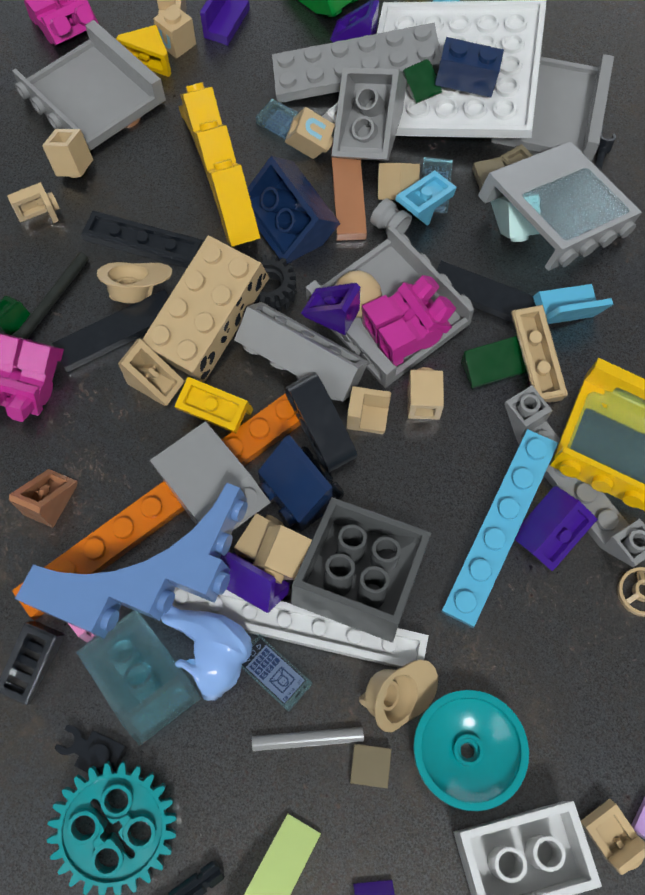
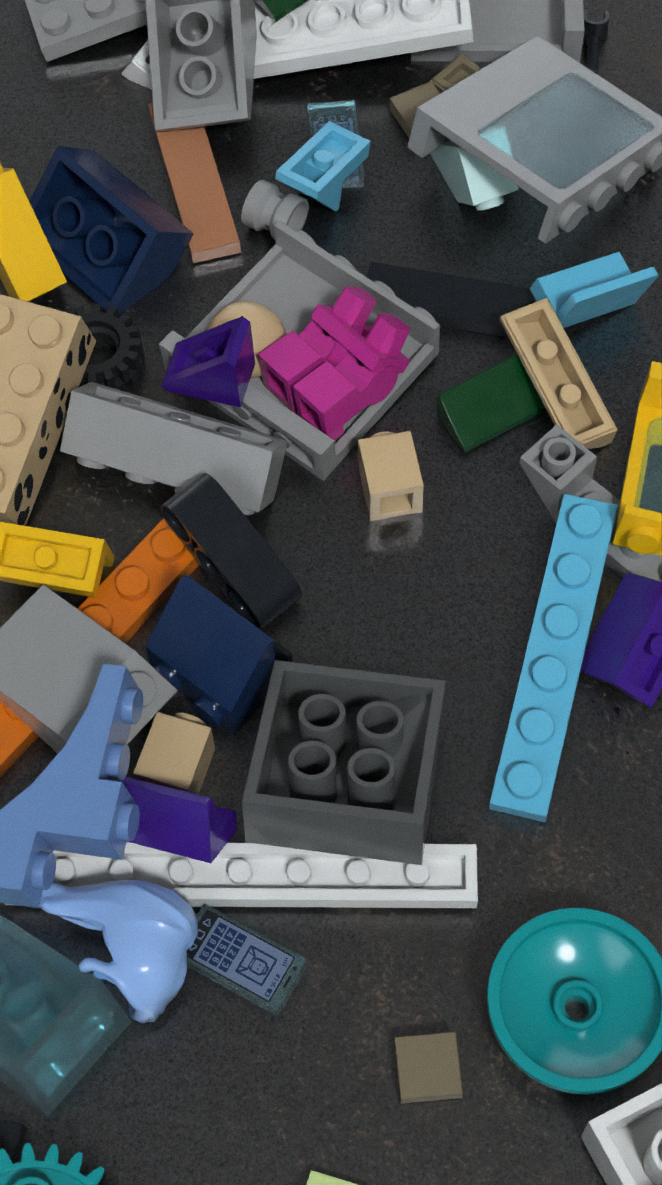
camera: 10 degrees left, 5 degrees down
light grey bar [252,726,364,751] -> none
tan brick [253,525,312,584] -> none
clear light blue tile [256,99,298,139] -> none
tan brick [285,107,335,159] -> none
tan panel [346,386,391,434] -> none
tan piece [359,659,438,732] -> none
tan panel [378,163,420,200] -> none

